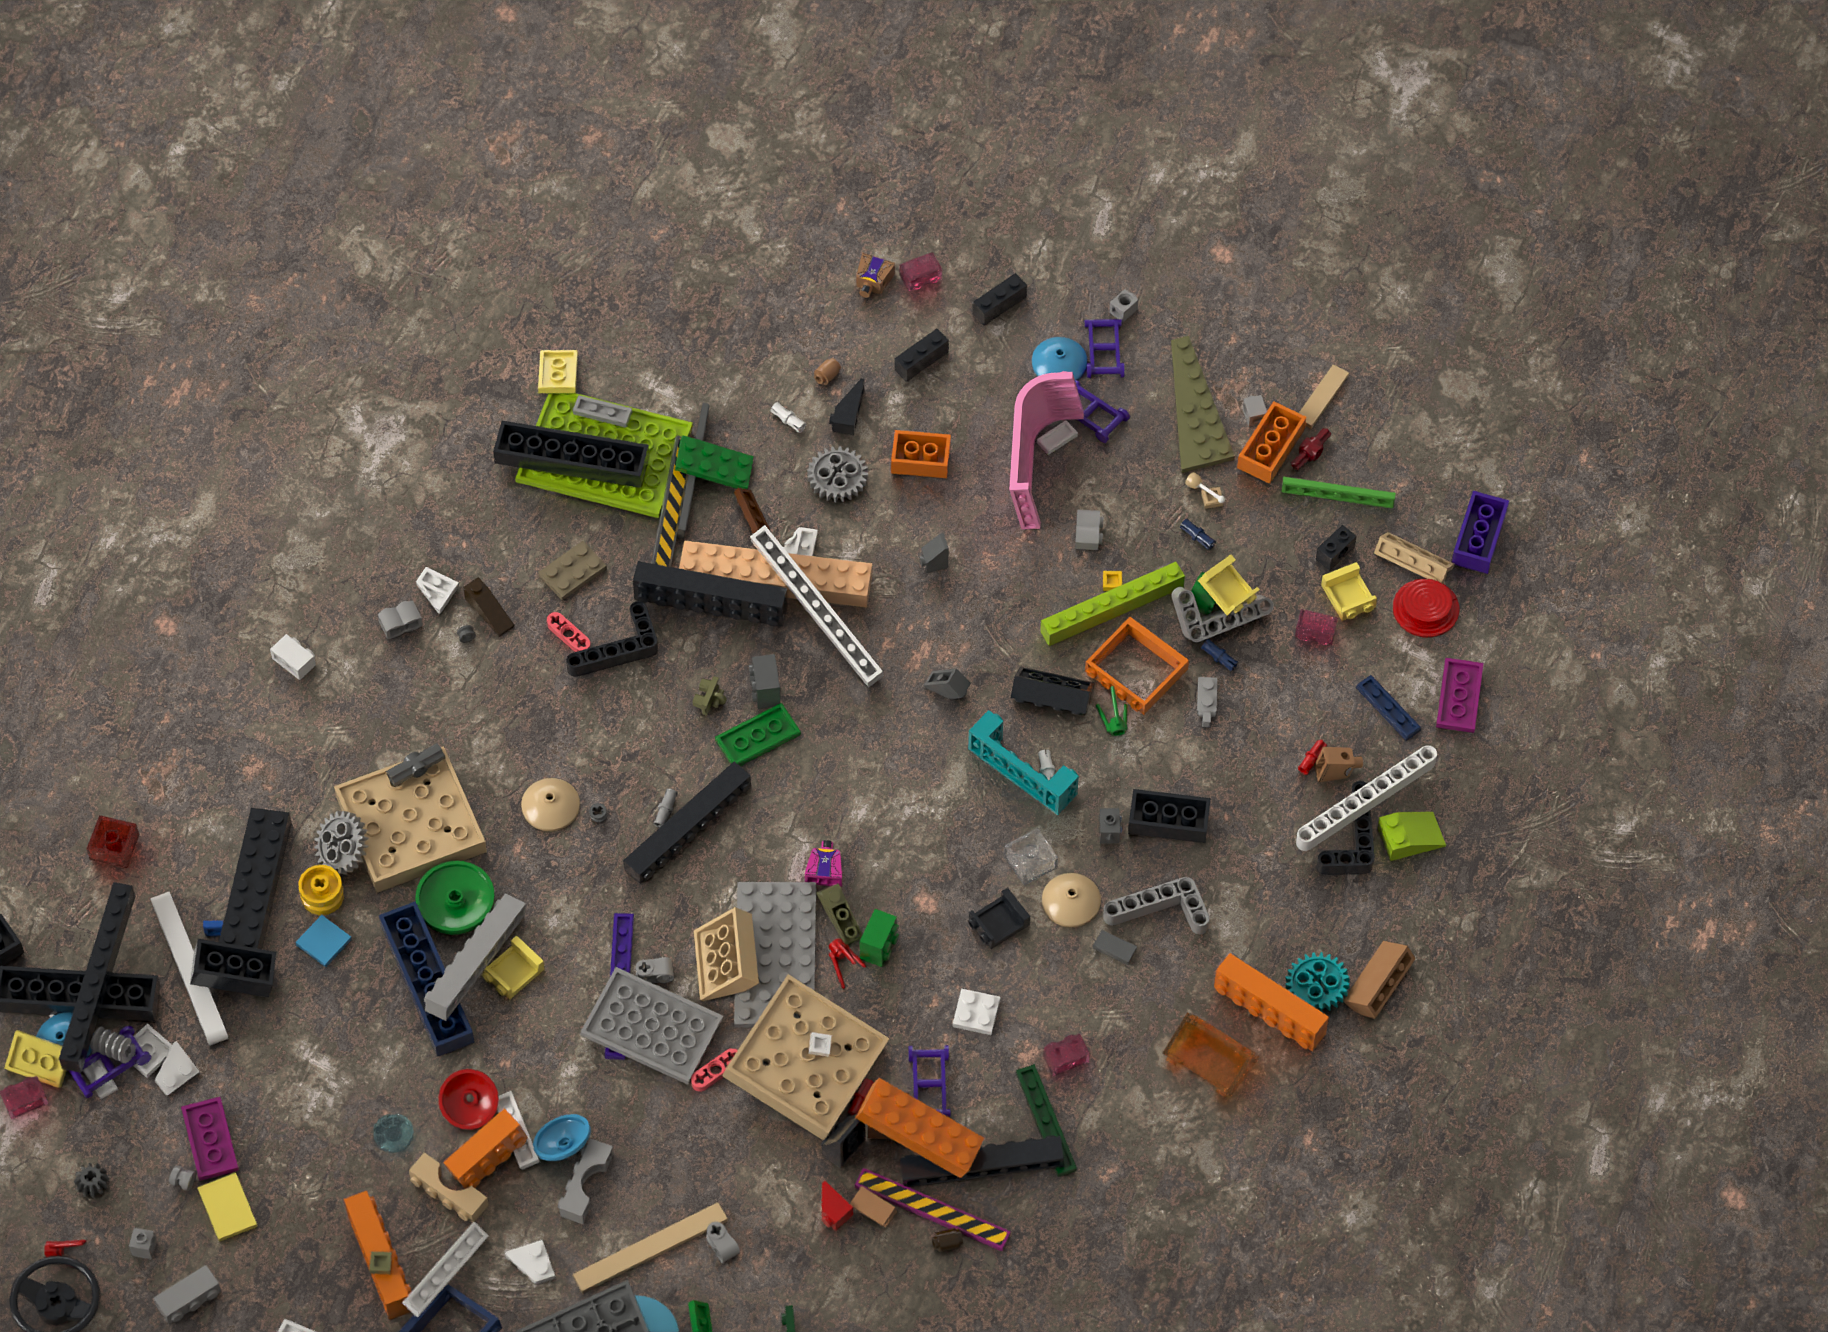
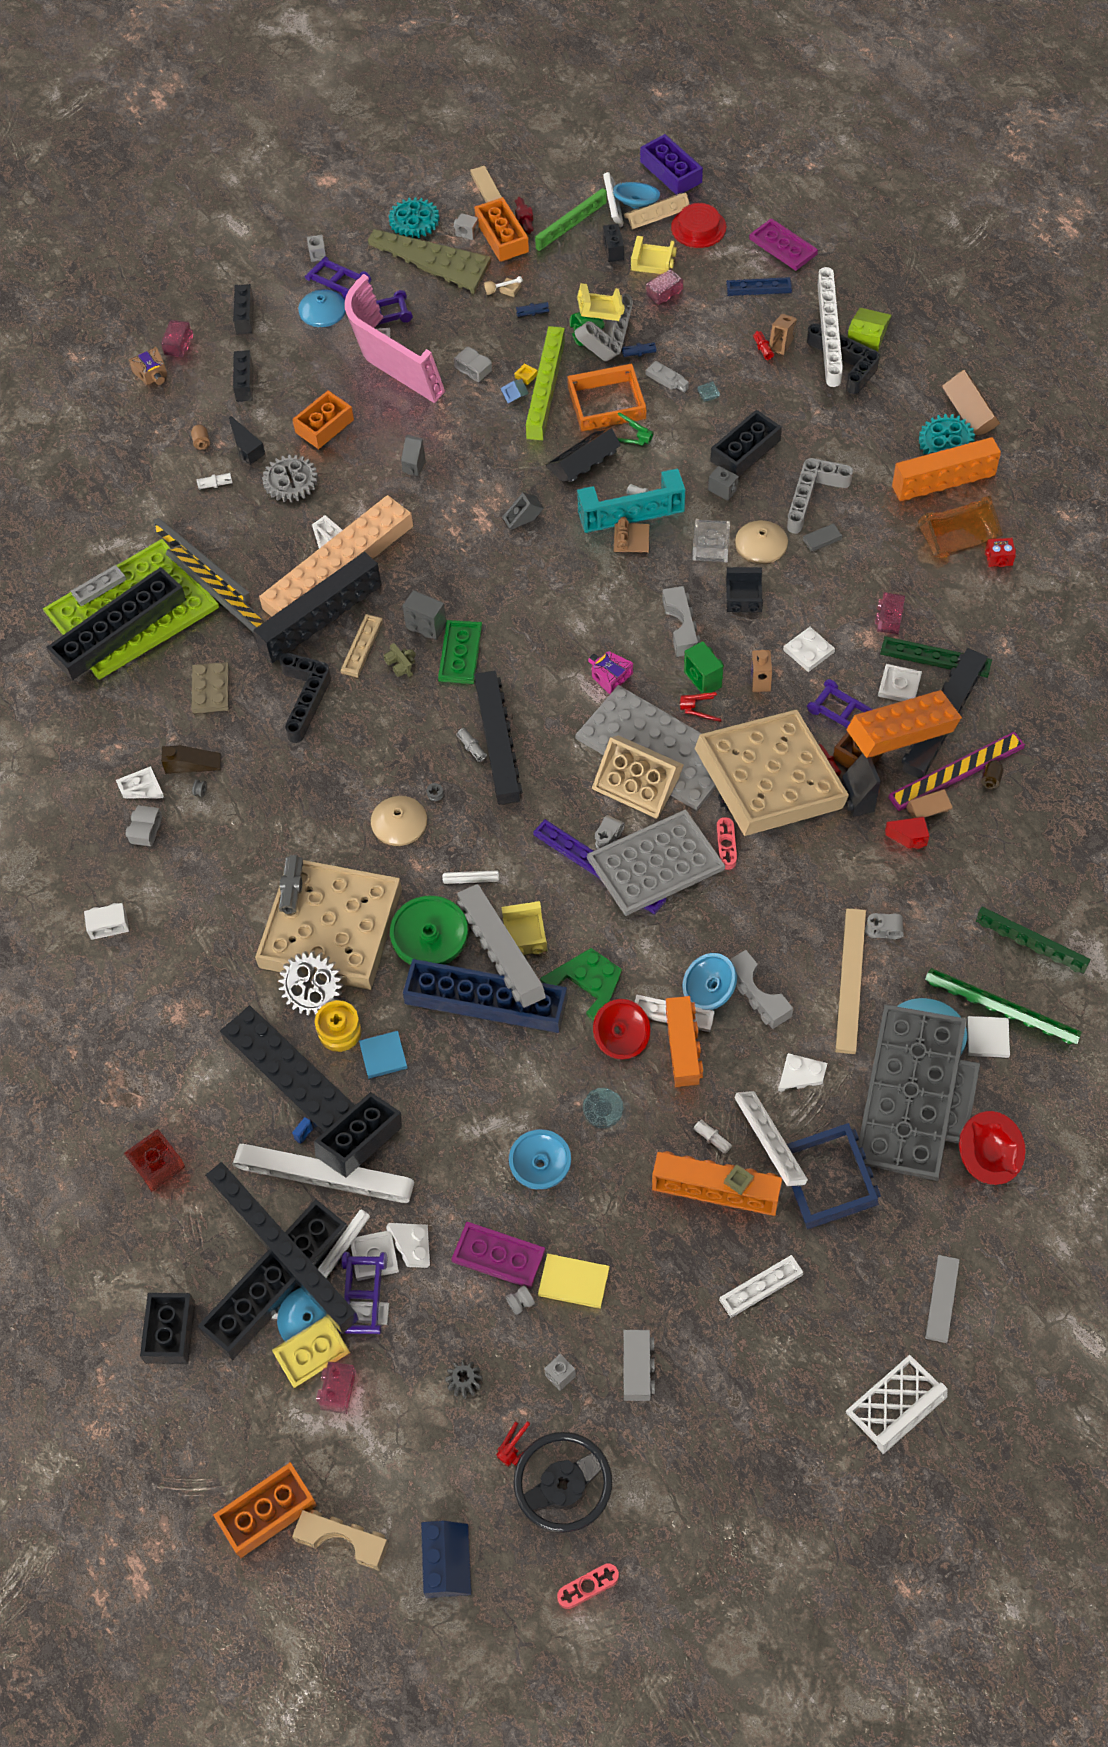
camera: 50 degrees left, 0 degrees up
light grey piece [90,1027,135,1063] -> none
tan arch [409,1153,489,1223] -> none
light yellow tile [538,350,578,393] -> none
coral beam [547,612,591,652] -> none
green plate [675,435,754,489] -> none
reddish brown plate [734,488,771,534] -> none
white brick [750,525,884,688] -> none
white plate [809,1032,832,1057] -> none
olive slope [817,883,862,945] -> none
none -> white axle [318,1210,370,1278]
none -> tan tile [341,614,383,677]
none -> teal gear [388,197,440,238]
none -> white axle [443,870,499,884]
none -> medium blue panel [501,379,529,403]
none -> dark azure dish [509,1129,571,1190]
none -> green wing [540,948,622,1020]
none -> white tile [603,172,624,228]
none -> dark azure dish [613,182,660,208]
none -> medium nougat hinge [614,517,649,552]
none -> light grey arch [662,586,700,657]
none -> white axle [694,1119,732,1153]
none -> clear light blue tile [697,381,720,402]
none -> medium nougat torso [750,650,772,692]
none -> white plate [878,664,922,701]
none -> red head [985,538,1016,567]

